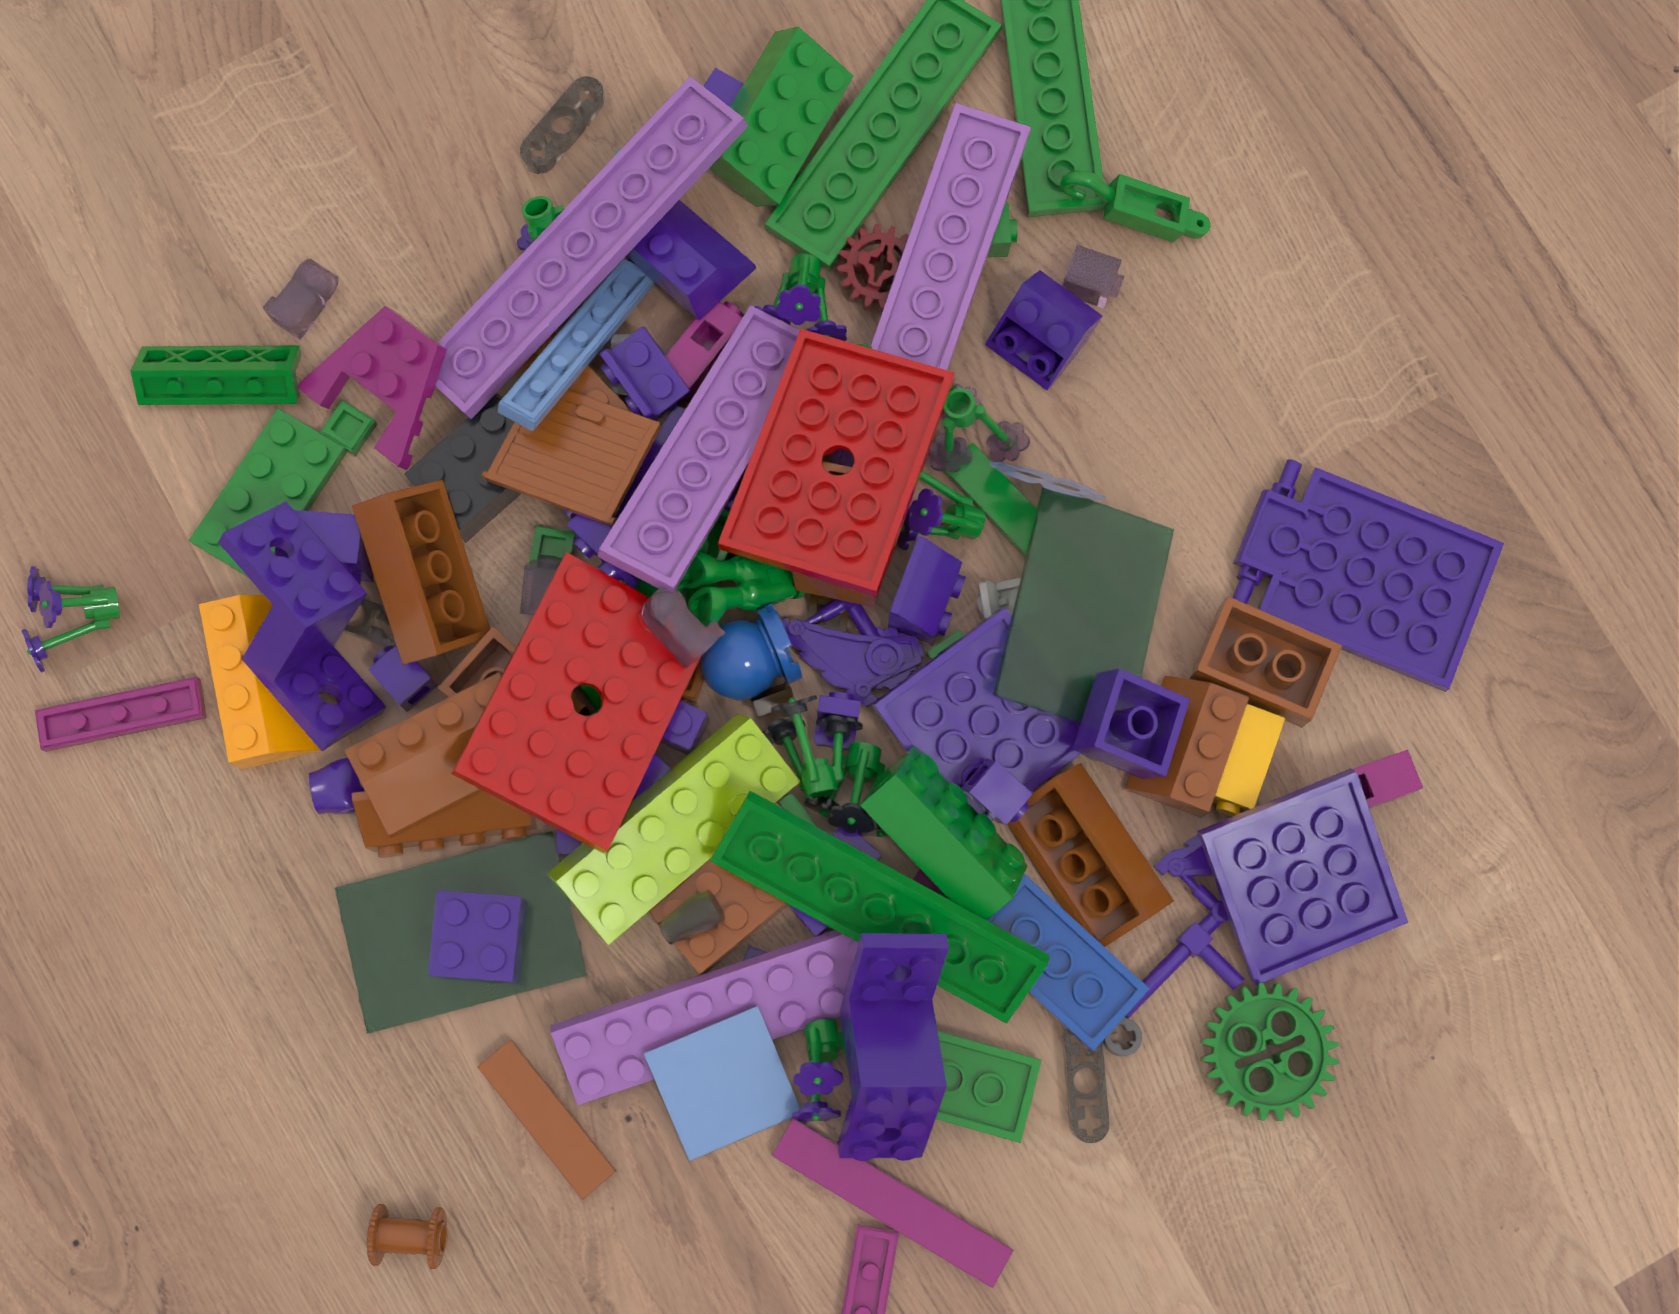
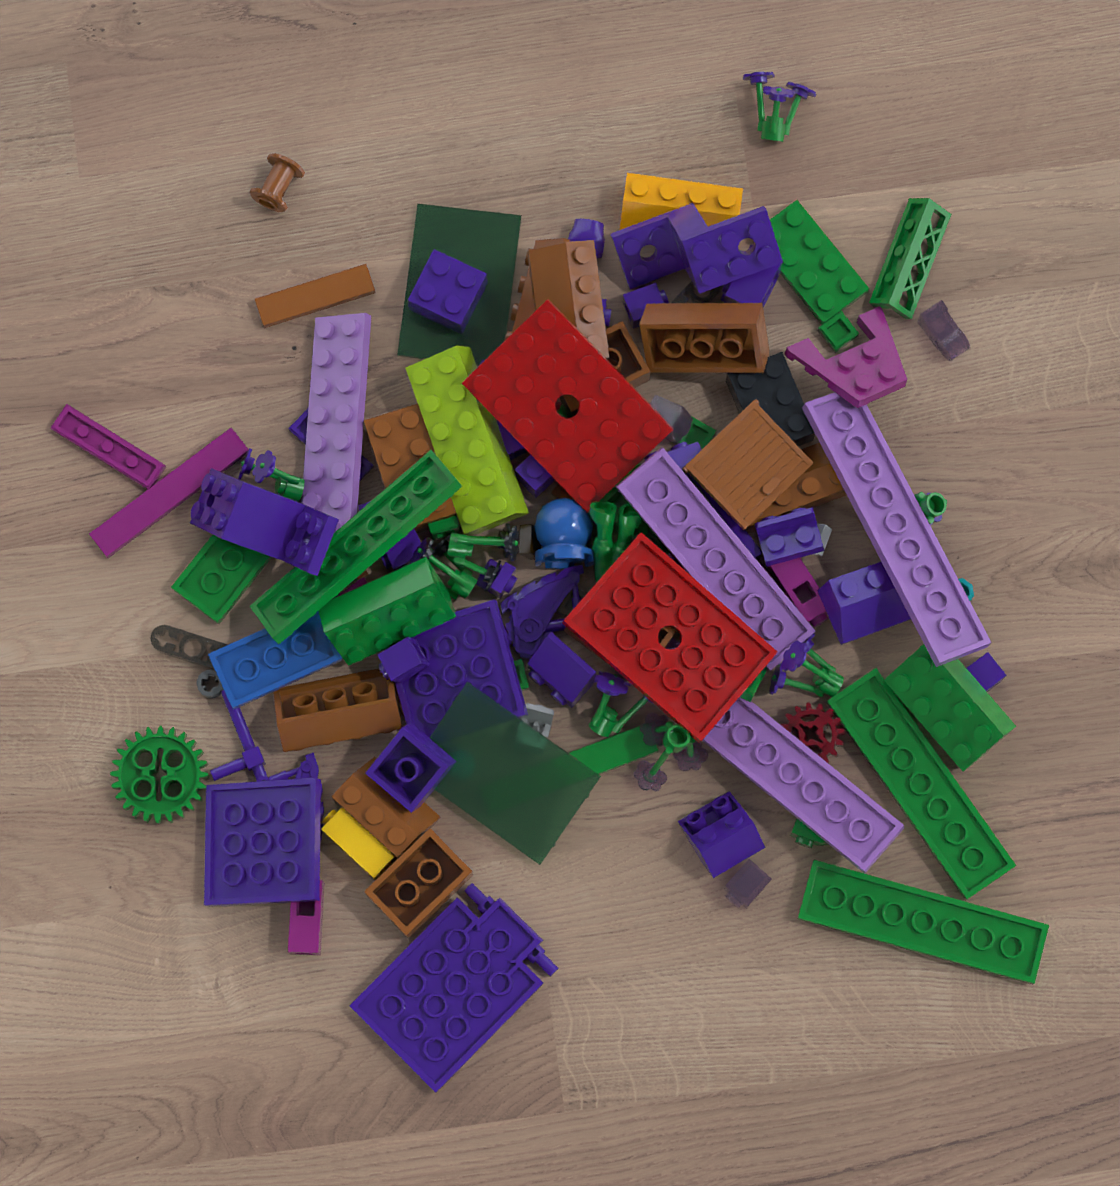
camera: 115 degrees right, 0 degrees up
magenta tile [35,677,207,752] -> none
medium blue tile [497,258,655,431] -> none
clear smoke beam [520,76,606,174] -> none
clear purple leg [641,587,725,668] -> none
medium blue sticker [644,1006,800,1161] -> none
clear smoke cone [658,890,725,945] -> none
medium blue piece [990,462,1106,500] -> none
green piece [1060,170,1211,243] -> none

